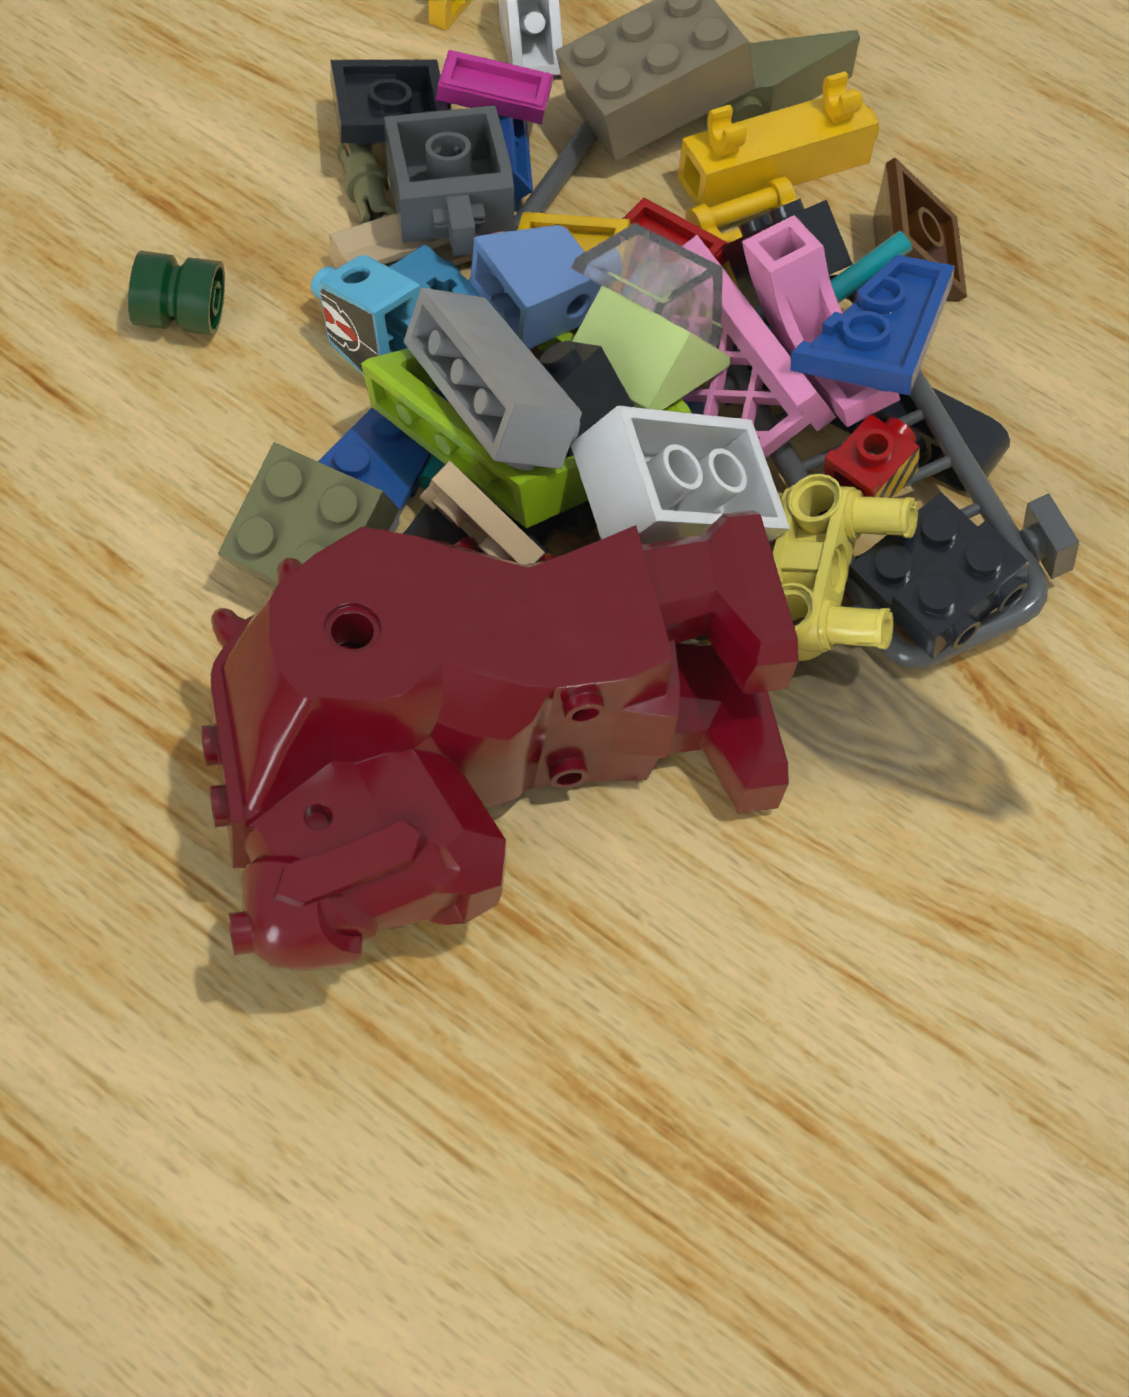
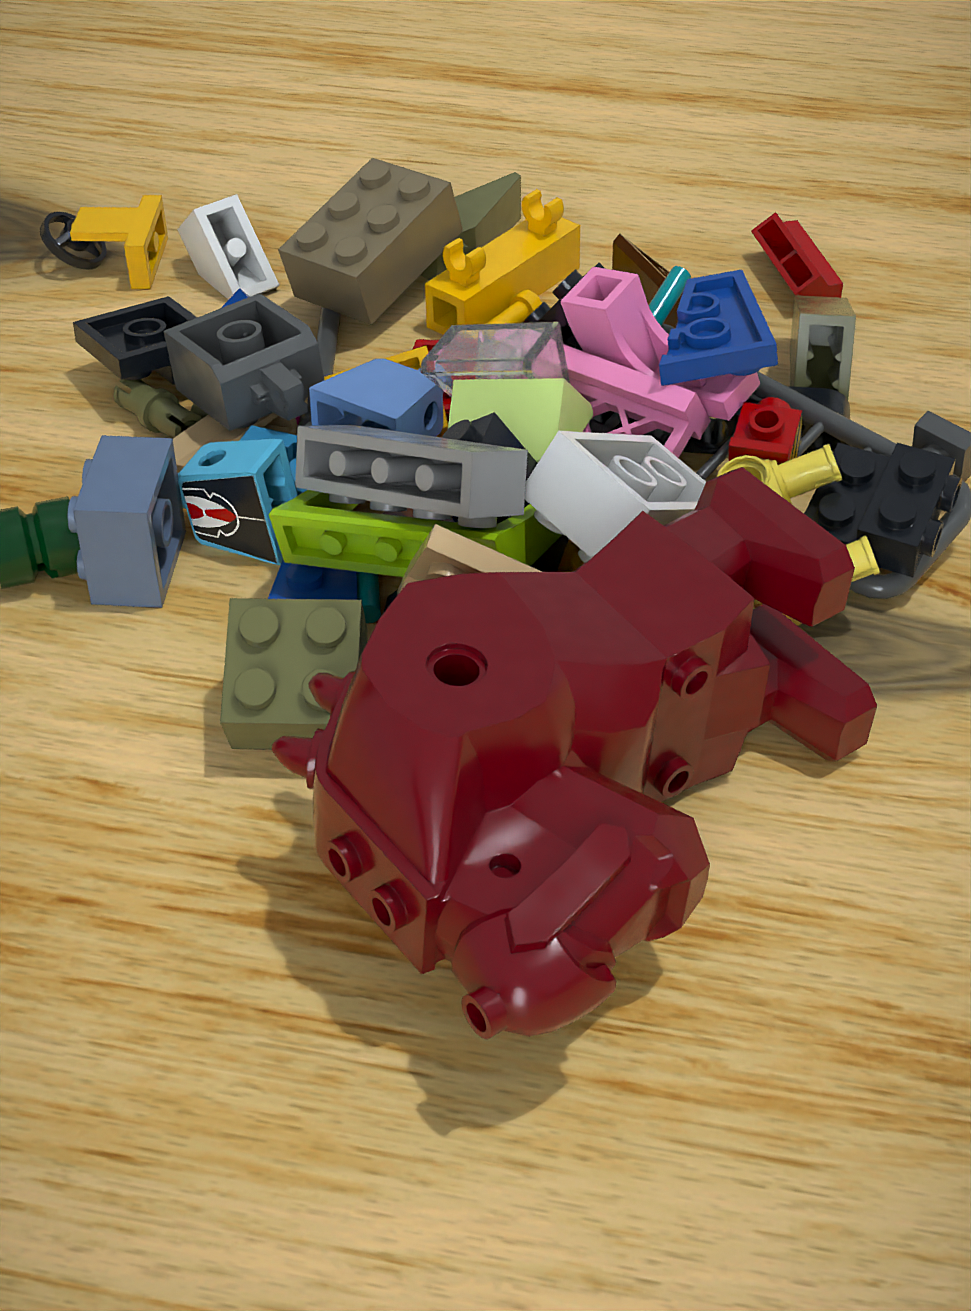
camera: 20 degrees left, 15 degrees down
dark pink tile [436,50,554,125] -> none
none -> sand blue brick [68,435,186,608]
none -> red piece [751,212,843,298]
none -> olive slope [790,295,856,400]

